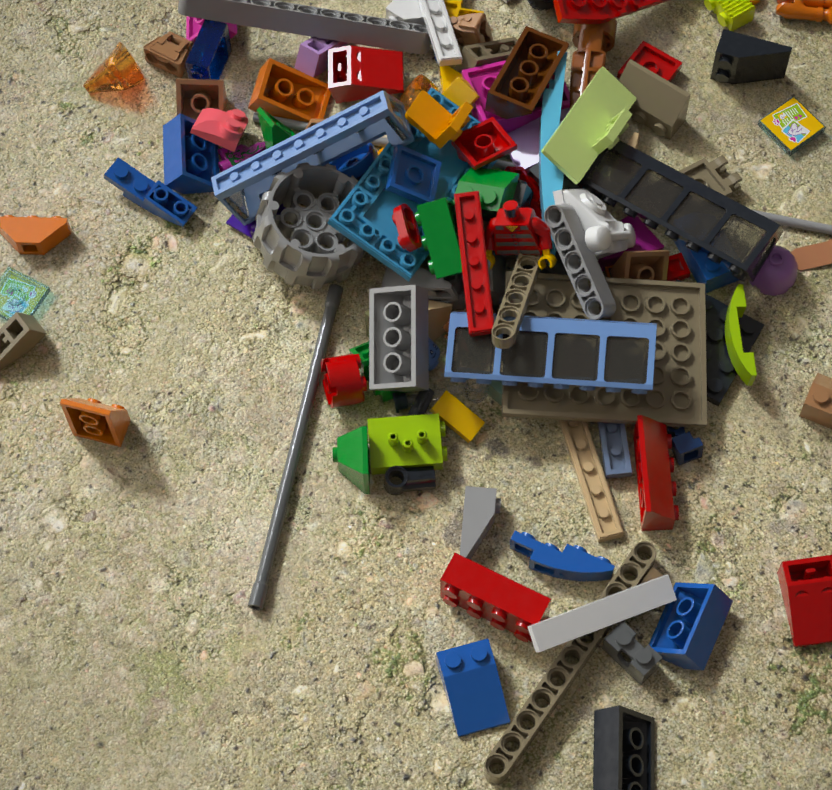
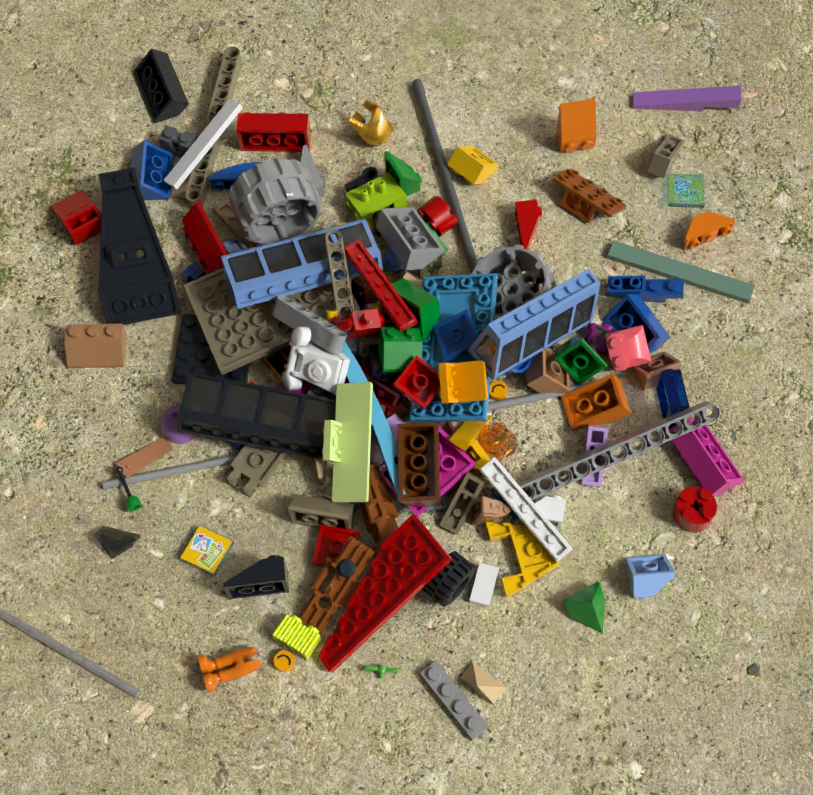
camera: 155 degrees right, 0 degrees up
clear orange hat [83,42,144,93] -> none
medium nougat piece [143,31,194,78] -> none
red slope [328,45,404,104] -> none
red plate [392,203,422,252] -> none
blue slope [436,639,510,738] -> none
medium nougat slope [610,250,670,281] -> none
lime slope [725,284,757,386] -> none
none -> black wing [98,167,181,325]
none -> light grey wheel [229,158,322,246]
none -> dark orange piece [298,536,375,634]
none -> pearl gold piece [346,99,395,146]
none -> yellow slope [447,146,499,185]
none -> red slope [514,199,542,250]
none -> dark orange bracket [552,169,627,223]
none -> sand green tile [607,240,755,303]

